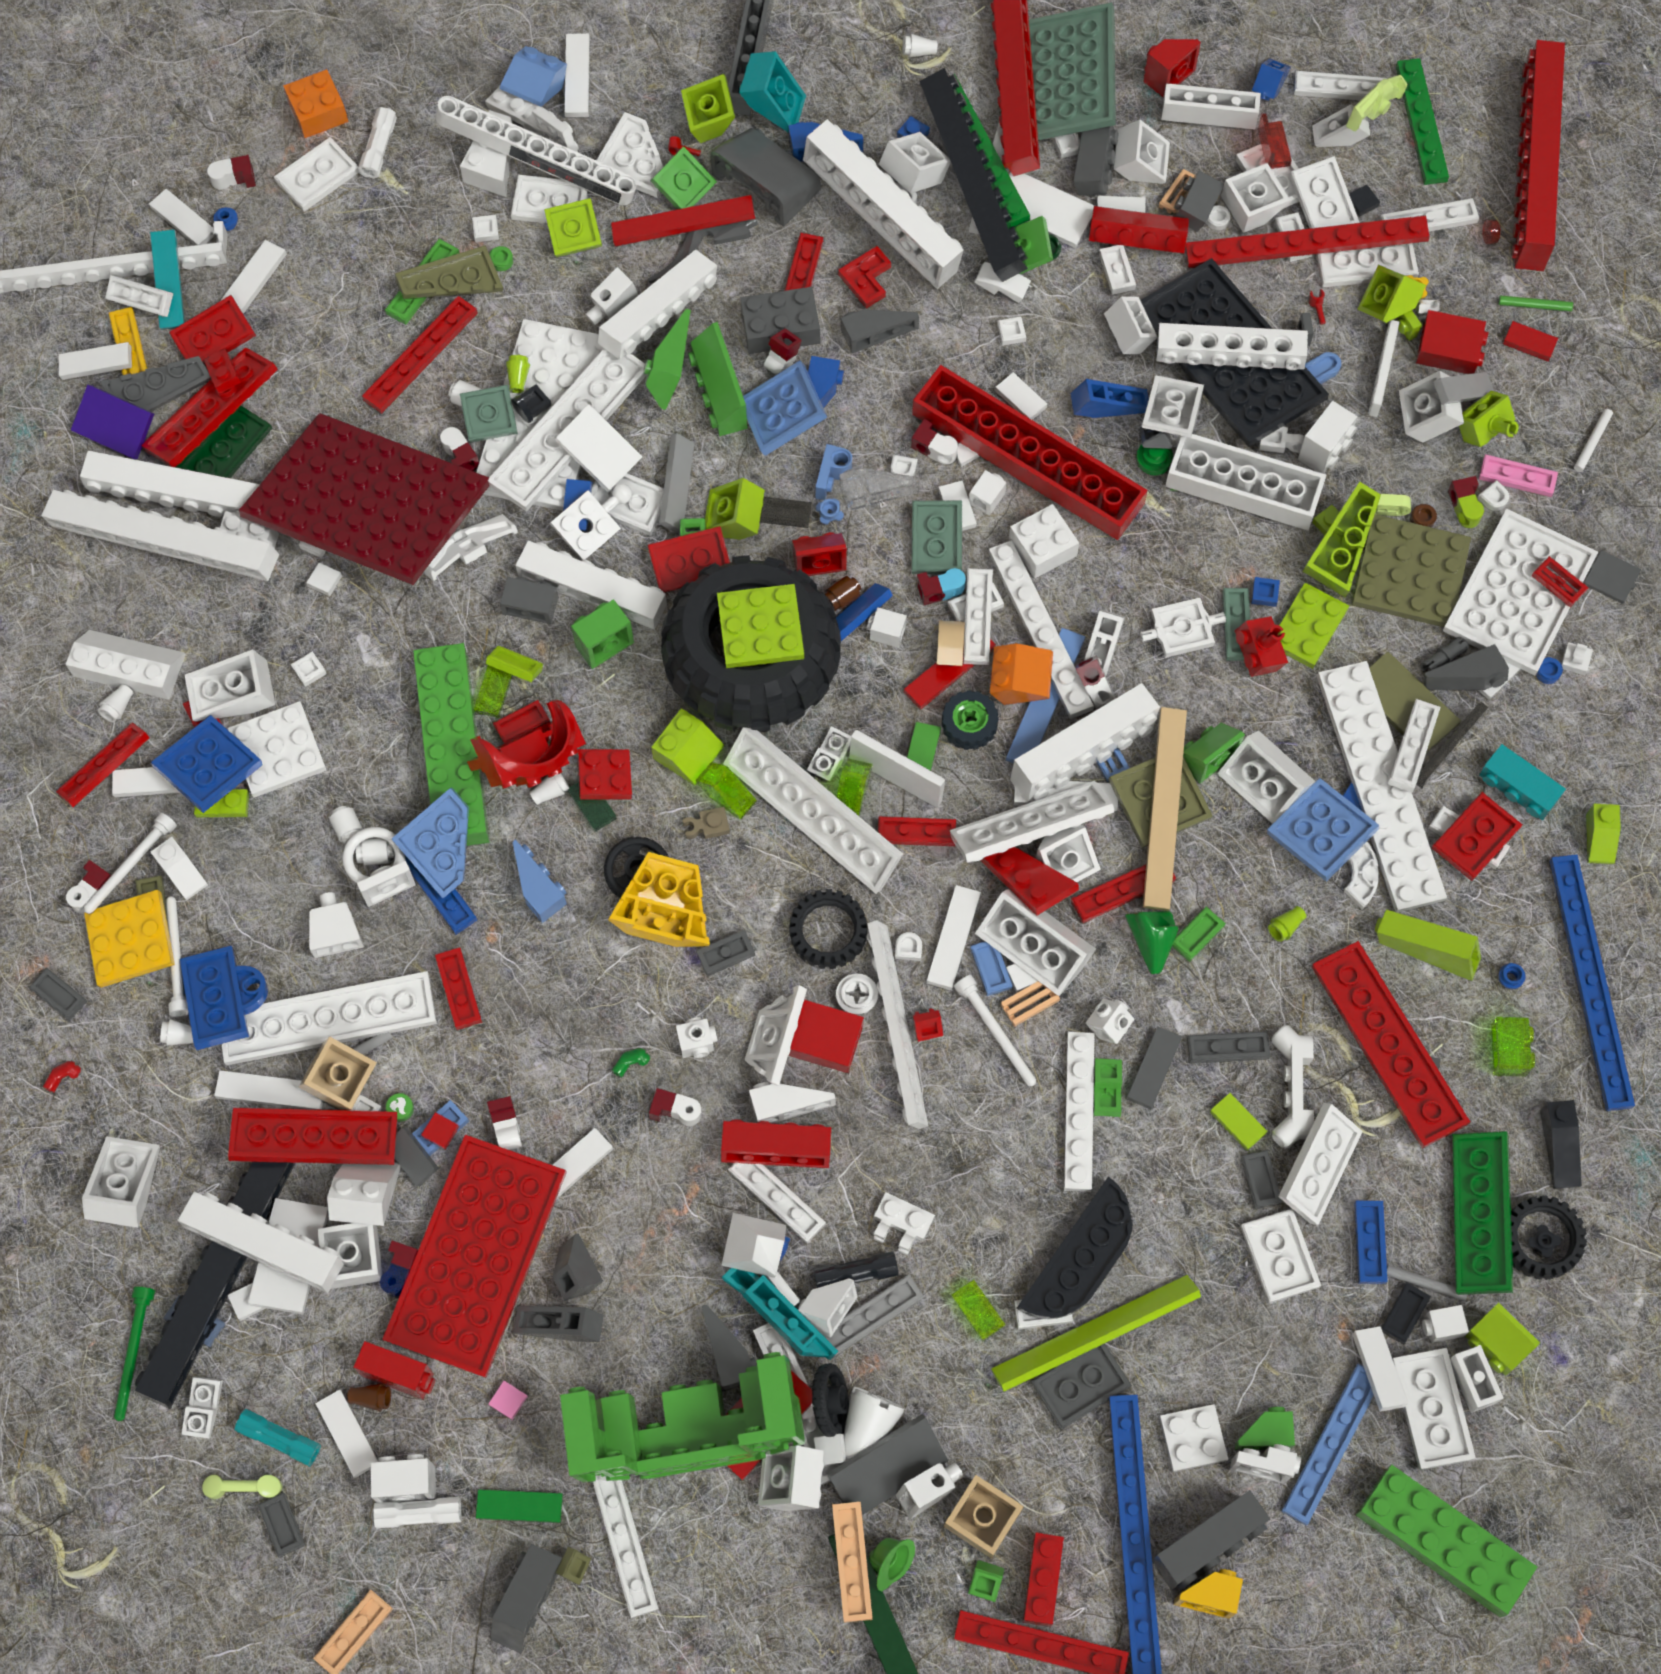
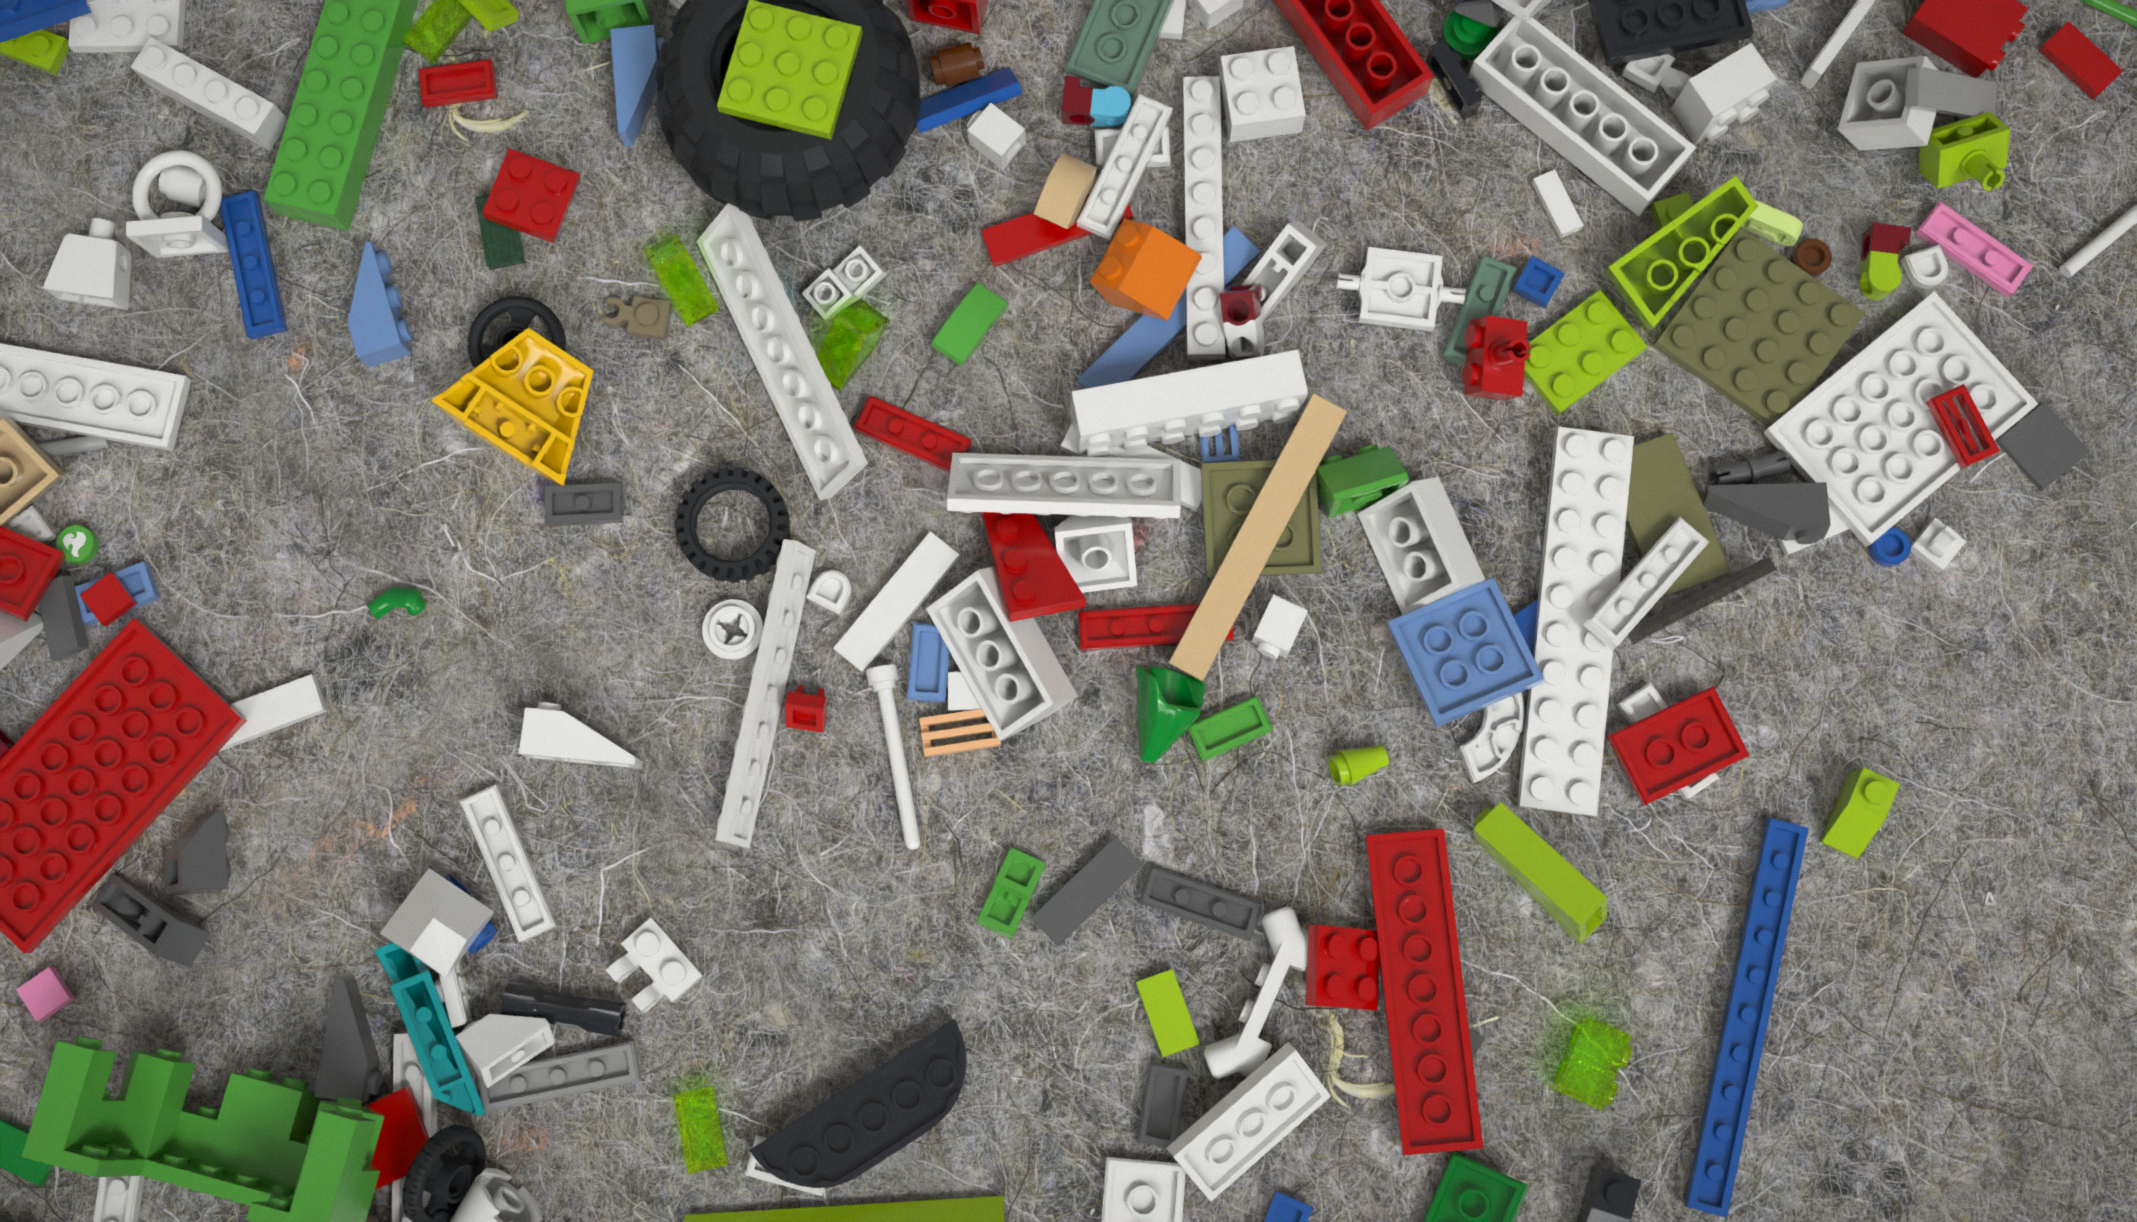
camera: 25 degrees right, 10 degrees up
white brick [329,806,363,846] -> none
medium blue plate [392,787,469,898] -> none
red plate [435,947,482,1030] -> none
red piece [467,699,586,789] -> none
leg [487,1096,522,1150] -> none
white cone [529,773,569,805] -> none
leg [649,1088,701,1126] -> none
lime slope [651,708,724,786] -> none
white brick [676,1017,718,1058] -> none
red brick [721,1119,831,1169] -> none
white wing [745,985,807,1086] -> none
red brick [788,1000,864,1073] -> none
white tile [849,730,945,808] -> none
black wheel [942,690,999,750] -> none
white plate [1064,1032,1095,1192] -> none
white brick [1086,998,1134,1044] -> none
teal brick [1479,744,1566,820] -> none
blue plate [1498,963,1526,989] -> none
none -> white brick [131,37,288,151]
none -> medium blue slope [610,24,666,147]
none -> white brick [1252,594,1308,659]
none -> red plate [1305,925,1379,1010]
none -> black plate [1426,39,1482,121]
none -> white piece [1531,169,1584,238]

